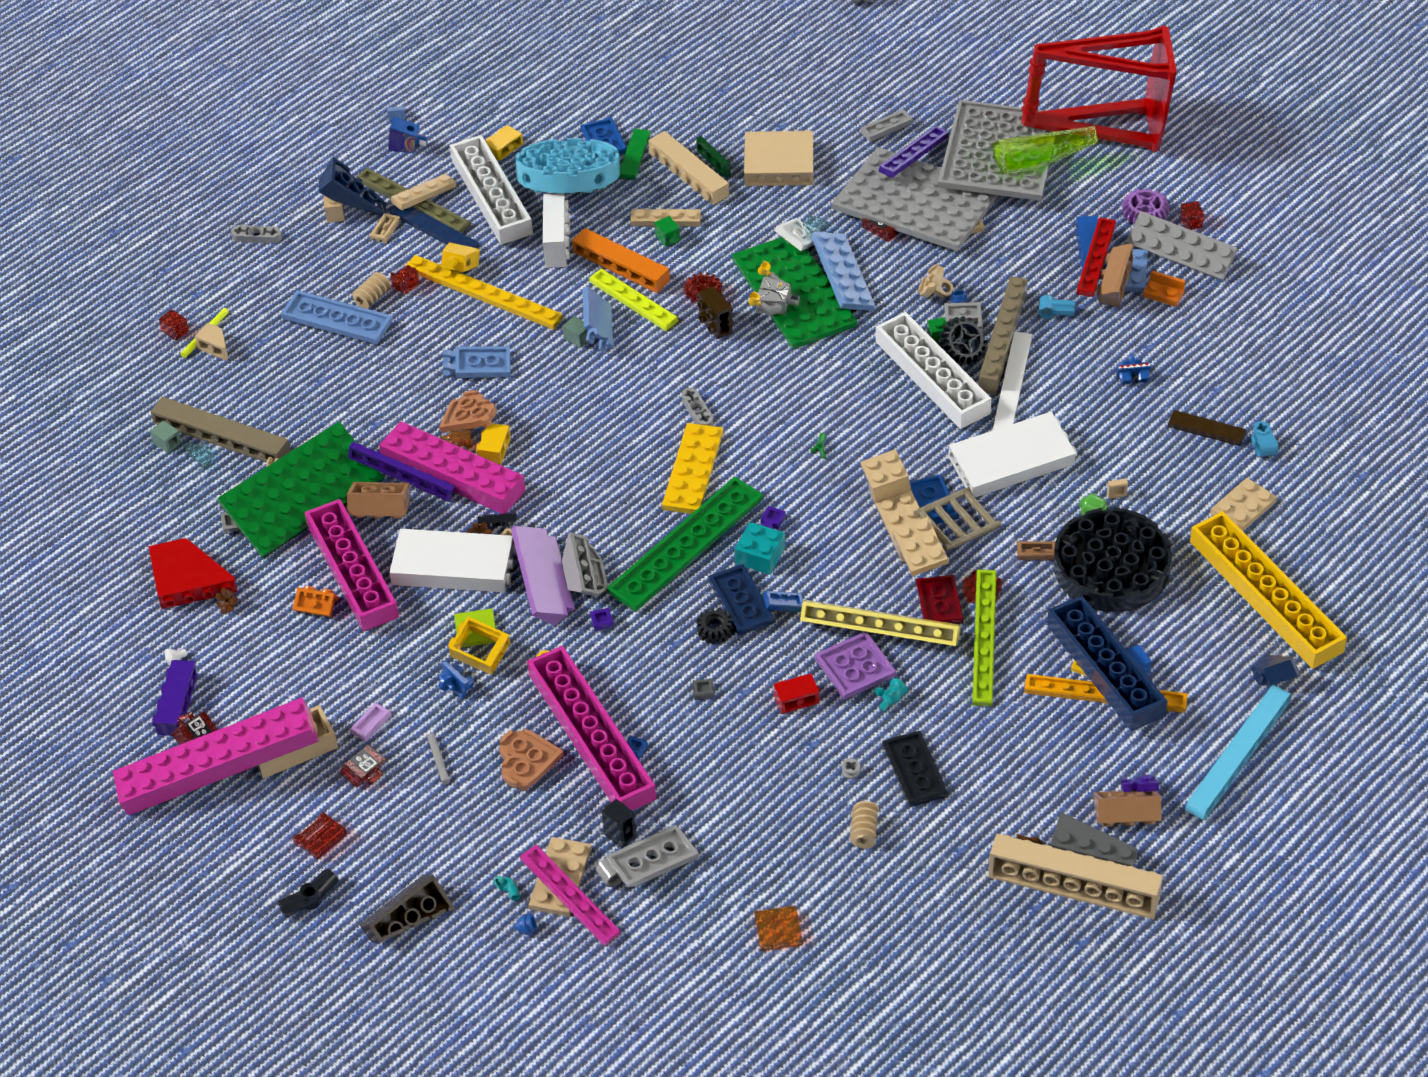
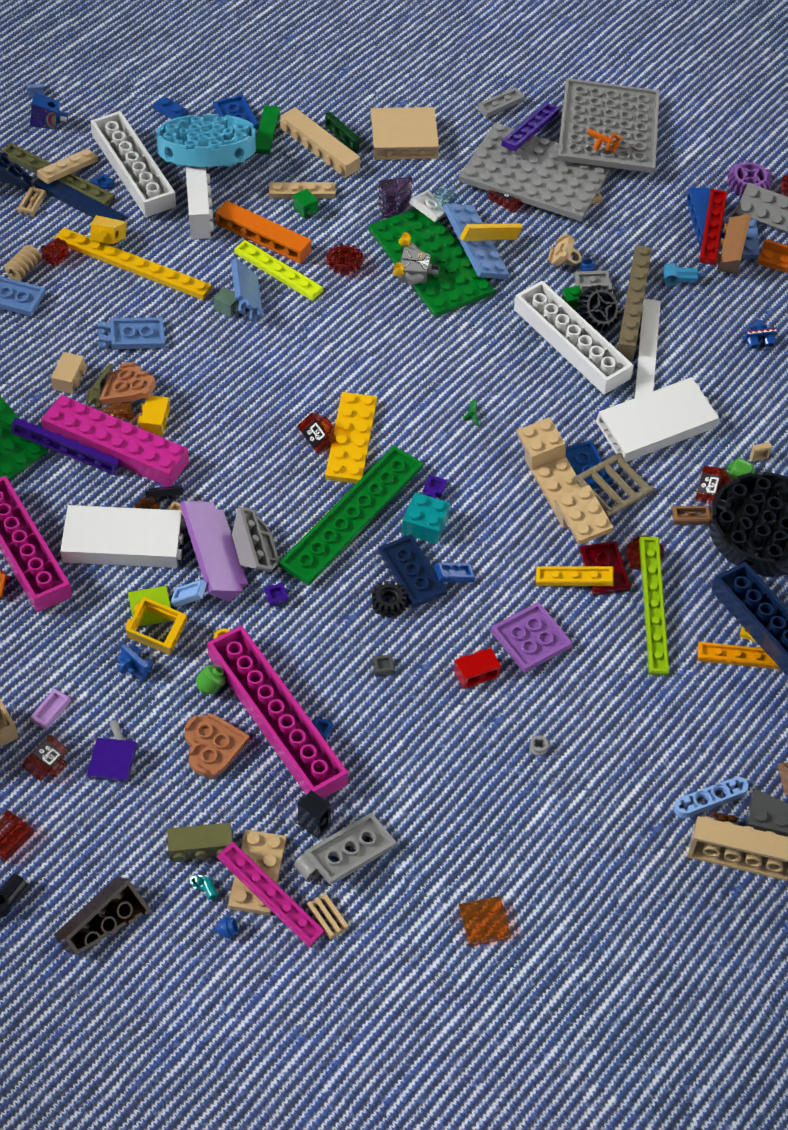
camera: 10 degrees left, 5 degrees up
medium nougat brick [347,482,410,519] -> none
yellow brick [485,125,523,162] -> none
light grey beam [681,388,713,426] -> none
dark brown brick [697,286,734,340] -> none
light yellow brick [800,600,961,646] -> none
tan piece [849,801,879,849] -> none
teal piece [874,678,909,712] -> none
black tile [882,730,948,808] -> none
clear neon green wedge [992,126,1098,175] -> none
red piece [1021,25,1177,152] -> none
none -> tan brick [51,352,87,394]
none -> olive arm [85,363,114,409]
none -> dark purple tile [87,738,138,782]
none -> blue tile [91,174,115,190]
none -> blue plate [153,96,188,119]
none -> olive brick [167,822,232,862]
none -> light blue tile [170,579,207,607]
none -> bright green head [196,665,226,695]
none -> clear red piece [297,412,336,454]
none -> tan tile [307,893,349,940]
none -> clear purple slope [378,176,412,219]
none -> yellow tile [460,223,523,241]
none -> yellow tile [536,566,613,586]
none -> orange arm [587,128,623,153]
none -> light blue beam [674,777,748,818]
none -> piece [695,466,730,505]

